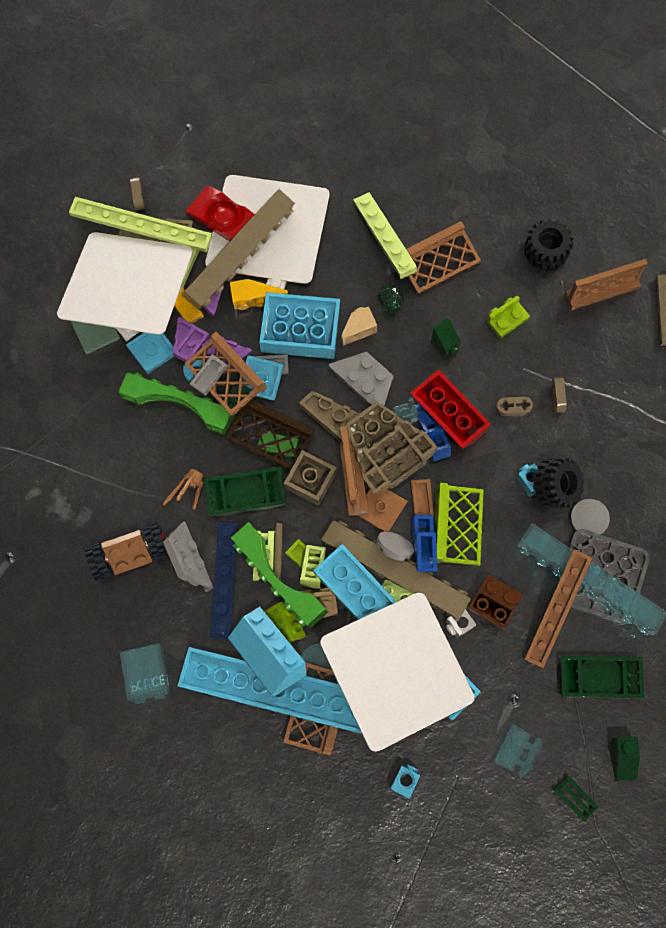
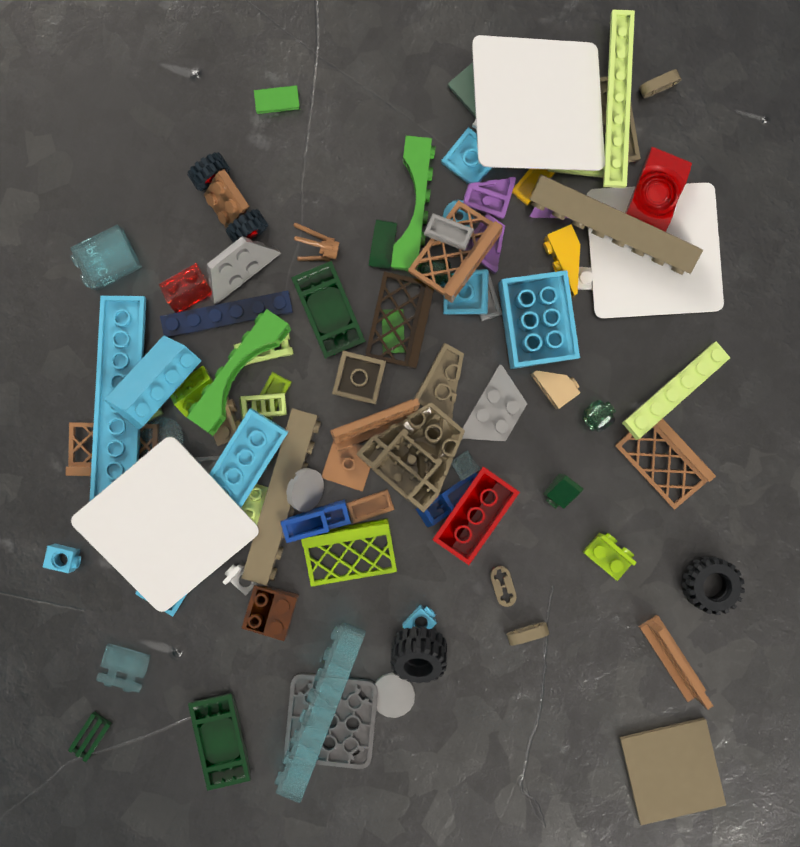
camera: 70 degrees right, 15 degrees up
dark tan bar [273,523,283,581] -> none
medium nougat plate [525,549,593,668] -> none
dark green slope [612,737,640,781] -> none
none -> clear red bracket [159,263,212,313]
none -> bright green tile [254,85,300,114]
none -> dark green slope [369,219,398,269]

